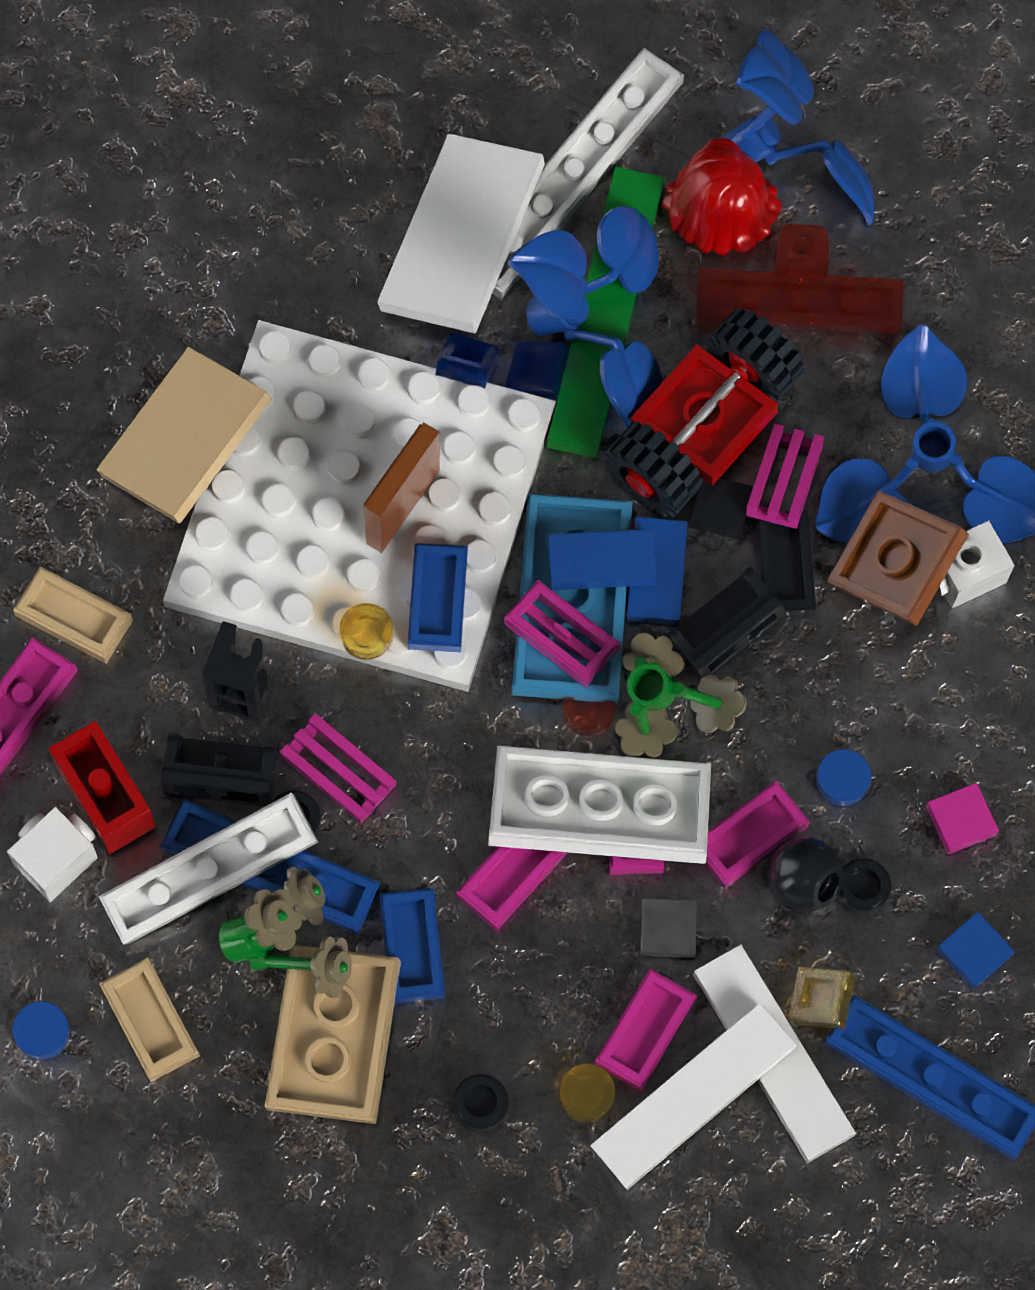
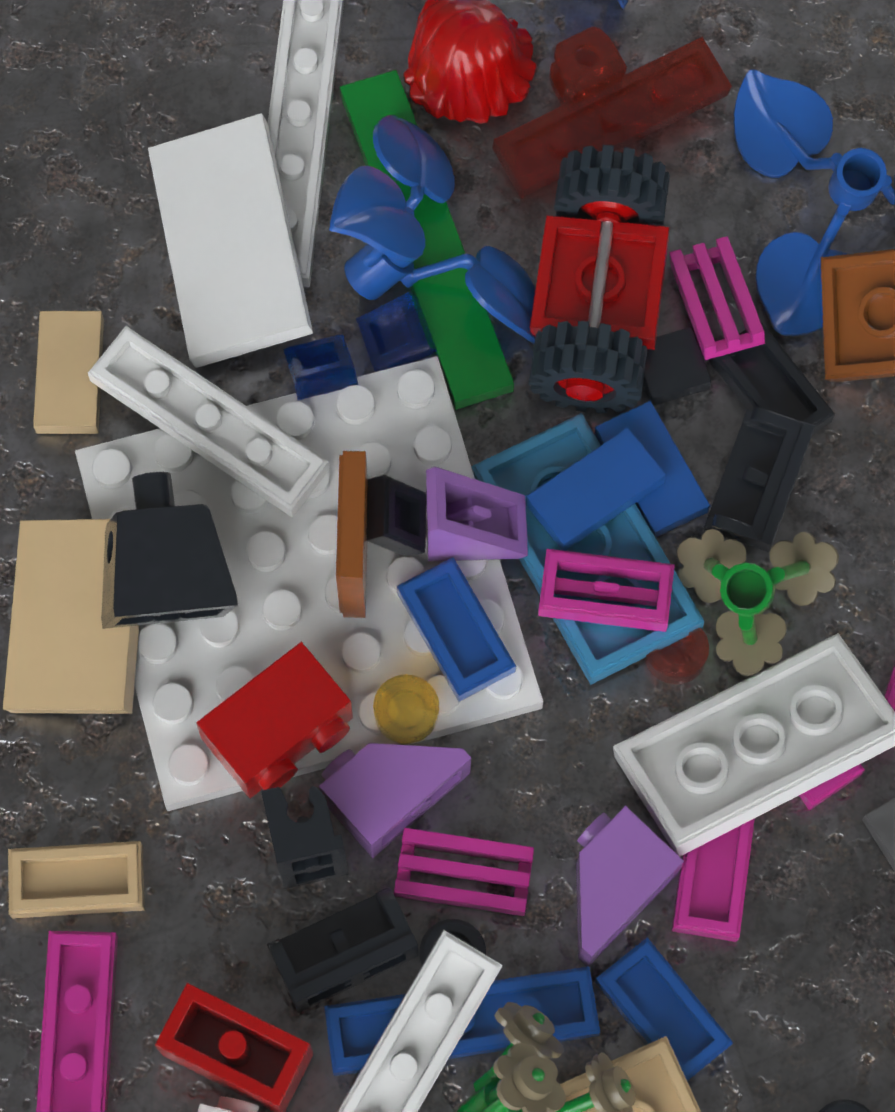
camera: 30 degrees left, 0 degrees up
none -> tan tile [33,311,104,434]
none -> white tile [88,326,330,518]
none -> black torso [101,472,238,629]
none -> red brick [196,641,353,799]
none -> medium lavender slope [319,743,471,858]
none -> black tile [366,475,426,557]
none -> medium lavender slope [426,466,528,562]
none -> medium lavender slope [576,806,684,966]

